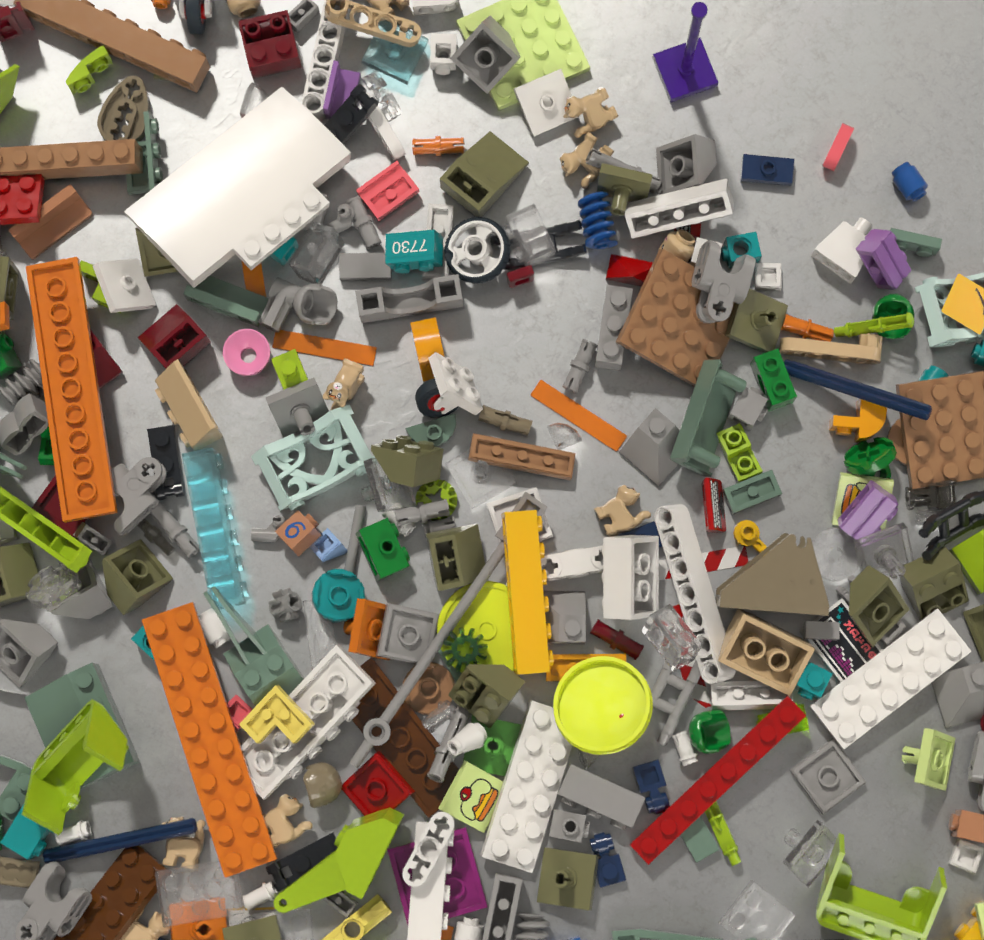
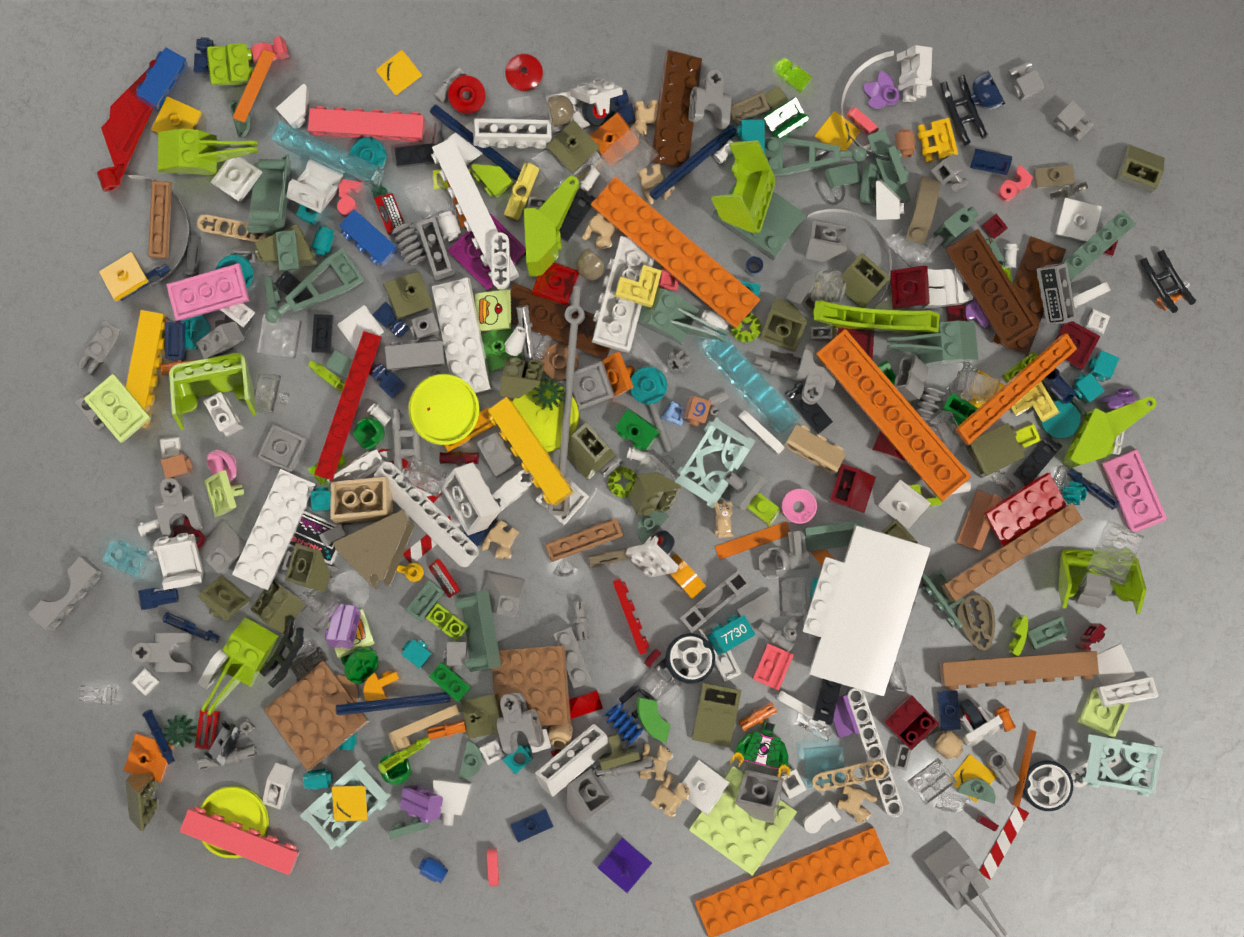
camera: 145 degrees right, 5 degrees up
light grey pin [394,499,450,526] -> none
orange sticker [530,380,627,451] -> none
none -> white hips [203,392,244,437]
none -> bright pink piece [207,450,237,482]
none -> black plate [311,314,334,354]
none -> white sticker [337,305,384,350]
none -> teal brick [401,638,433,669]
none -> sand green plate [459,740,482,779]
none -> red plate [613,579,649,655]
none -> bright green tile [636,697,670,743]
none -> torso [730,721,790,779]
none -> lime gear [731,313,761,343]
none -> white beam [738,410,785,455]
none -> dark blue beam [745,256,763,277]
none -> clear brick [925,409,965,454]
none -> dark blue plate [937,690,961,731]
none -> sand green plate [1027,616,1071,650]

